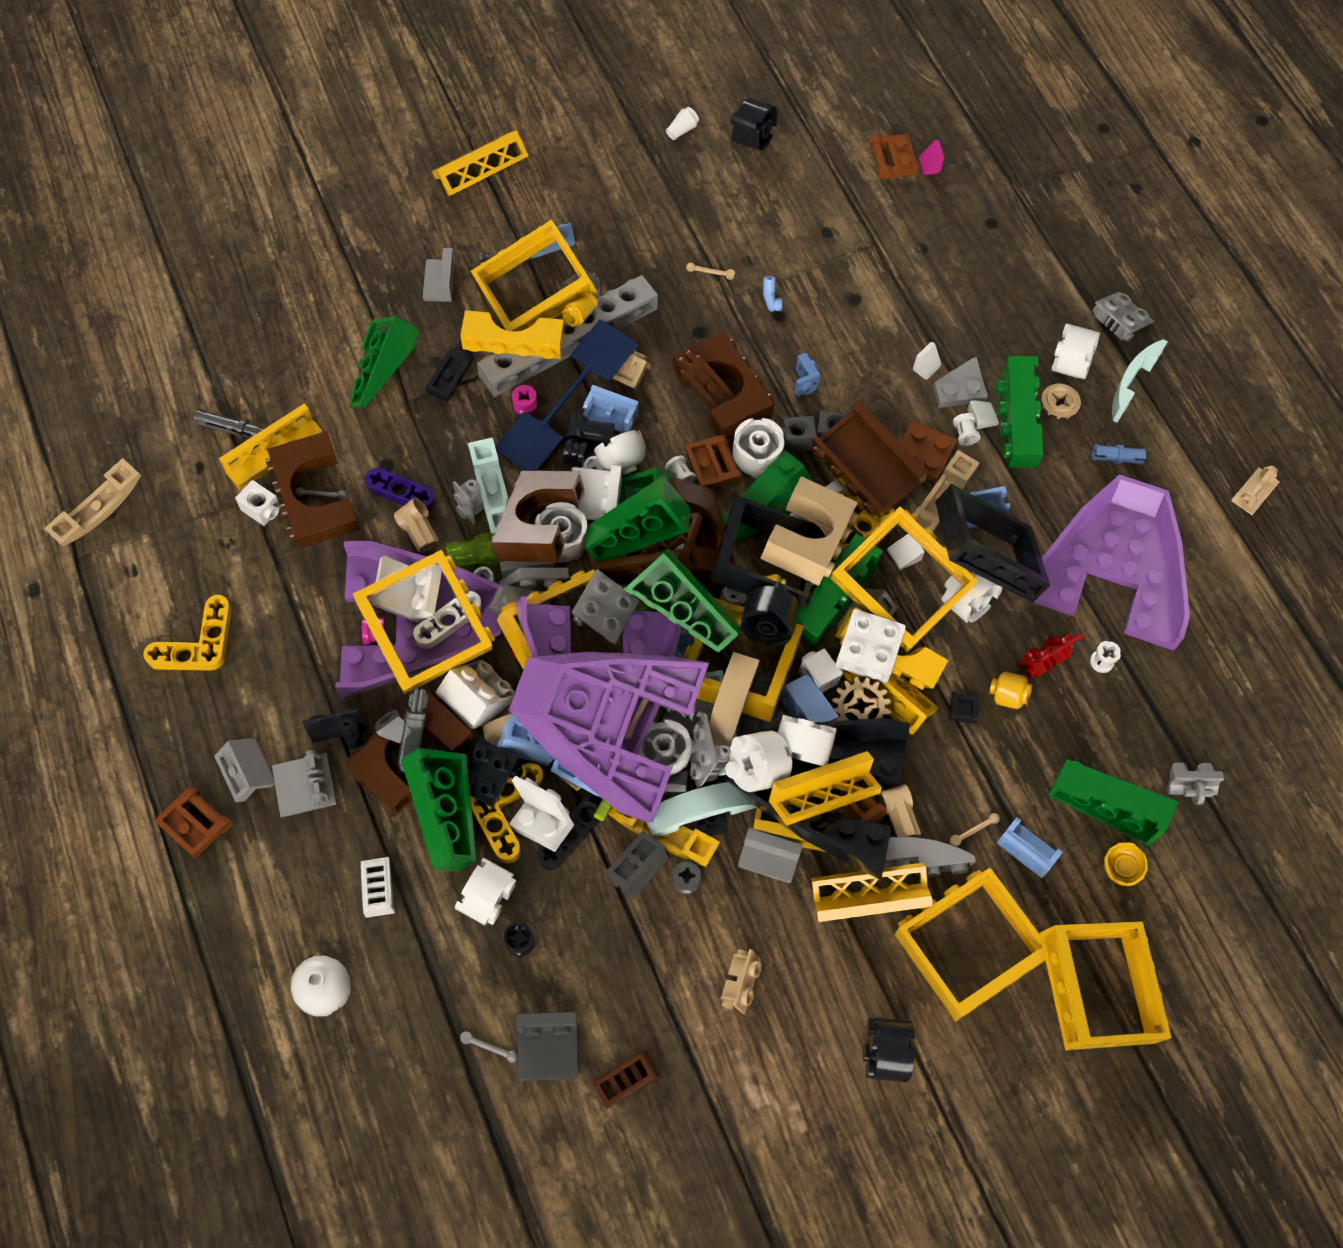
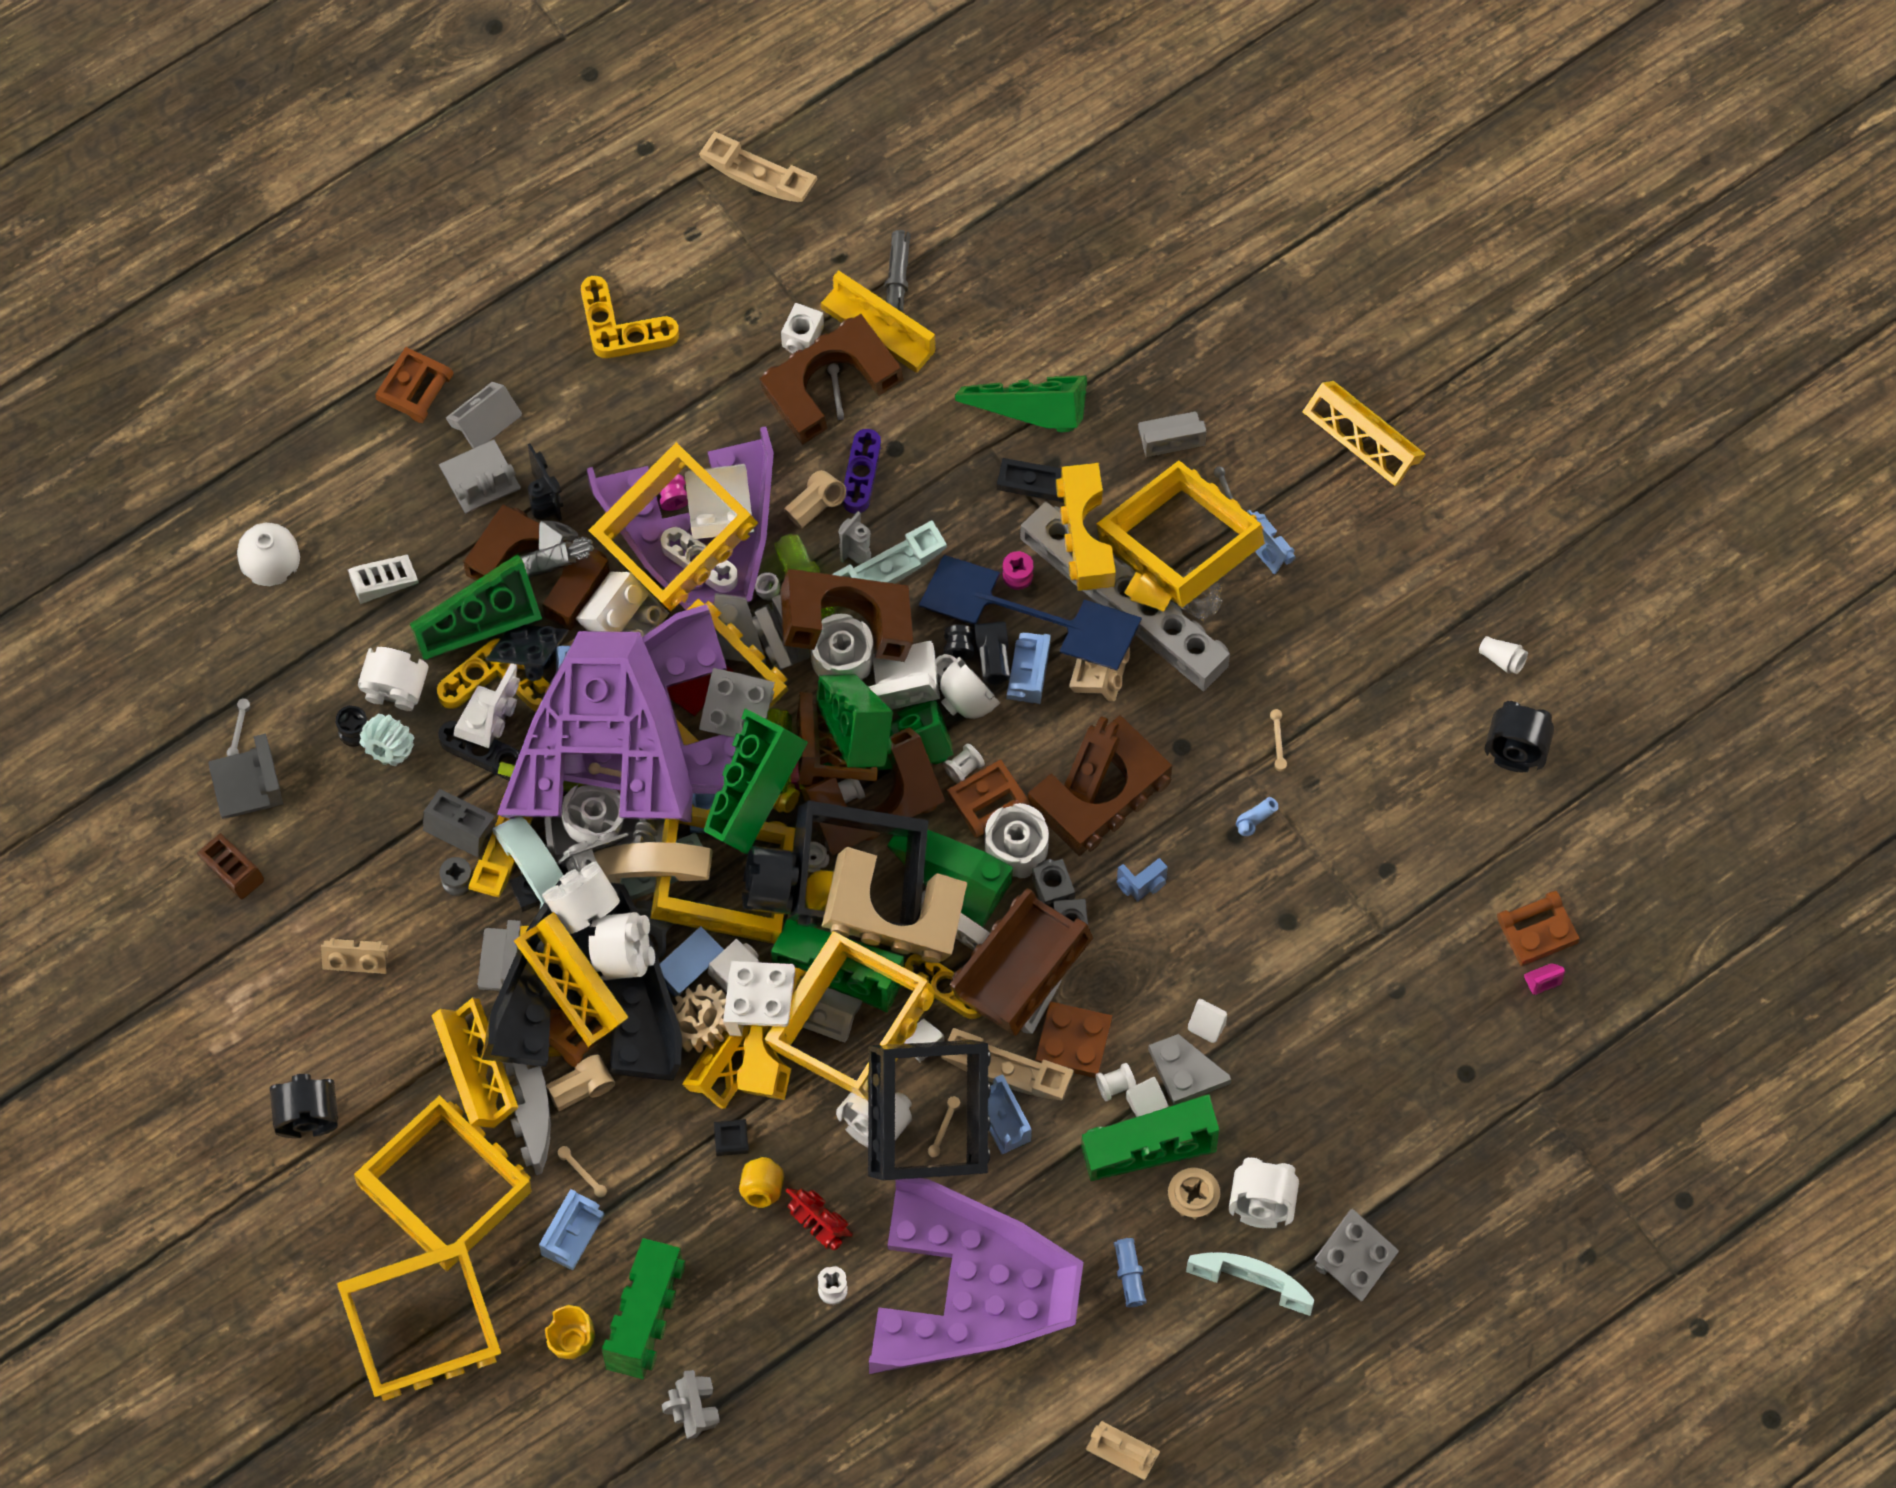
camera: 80 degrees right, 0 degrees up
none -> light aqua gear [359,713,415,766]

